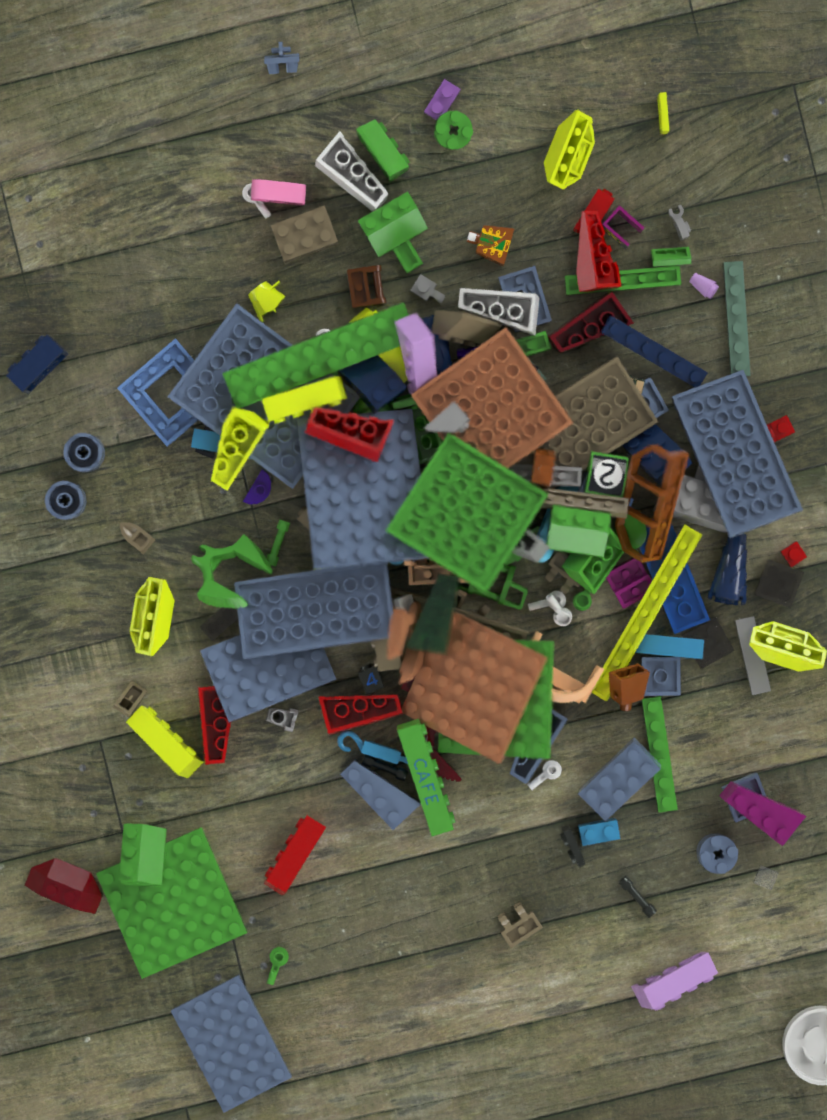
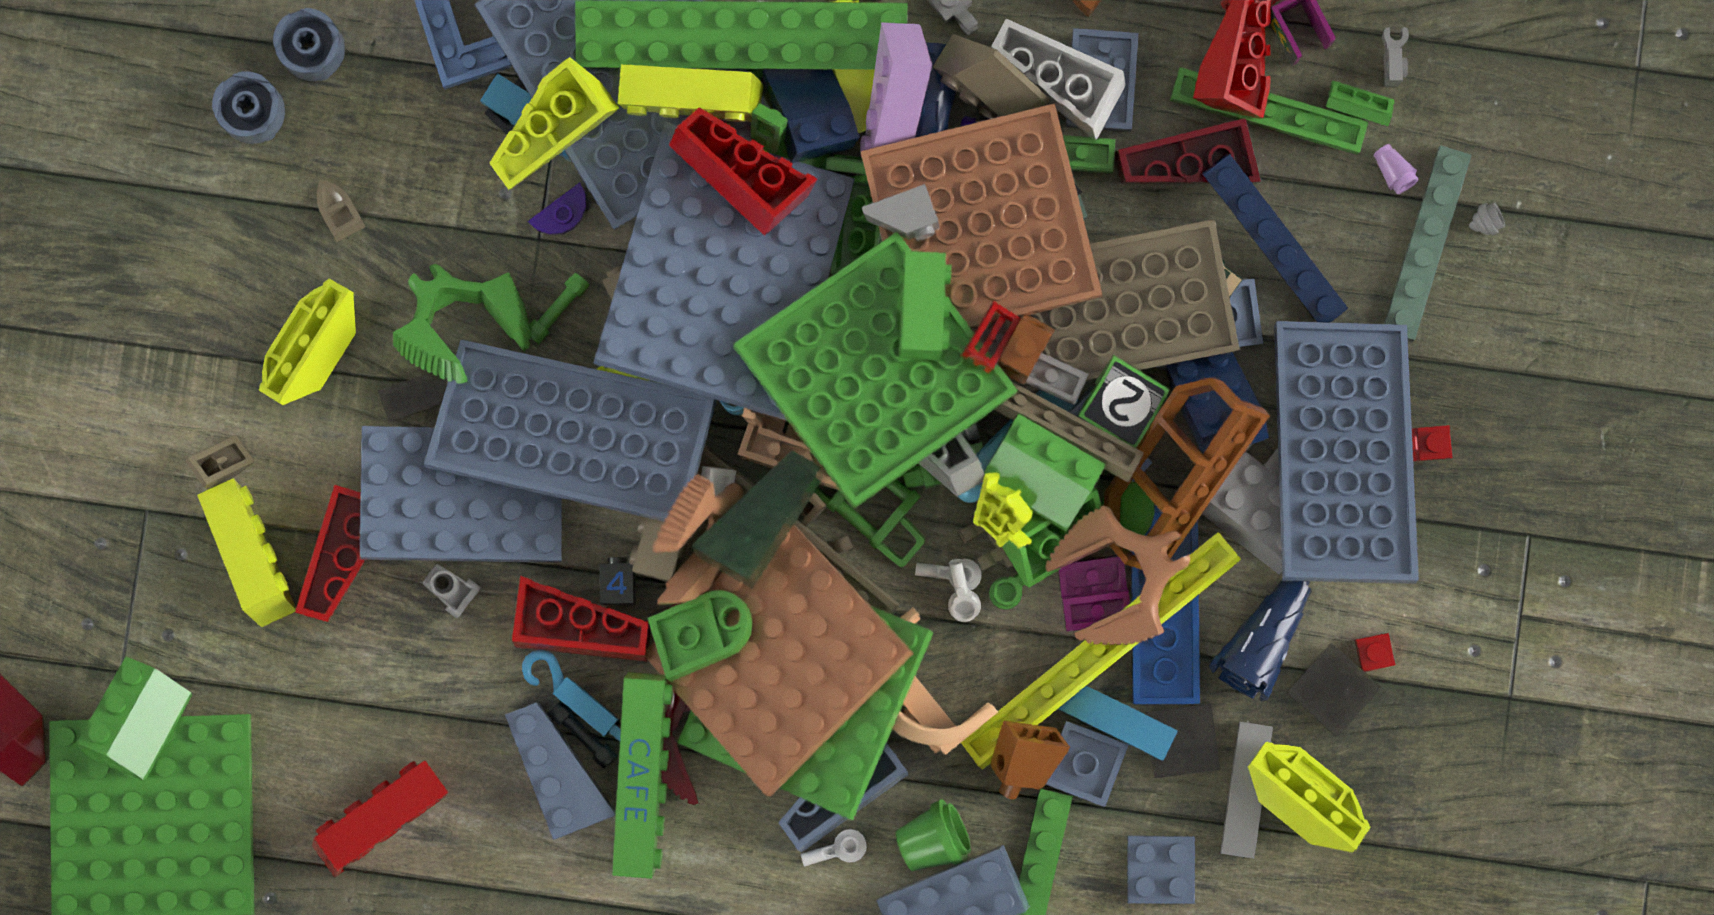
camera: 15 degrees right, 5 degrees down
none -> bright green tile [648,590,752,682]
none -> bright green plate [750,103,787,154]
none -> bright green piece [896,799,971,872]
none -> bright green brick [899,251,951,360]
none -> red tile [961,301,1022,374]
none -> neon yellow piece [973,473,1032,548]
none -> nougat piece [1046,506,1190,645]
none -> sand blue plate [1127,836,1195,904]
none -> light grey plate [1469,203,1505,235]

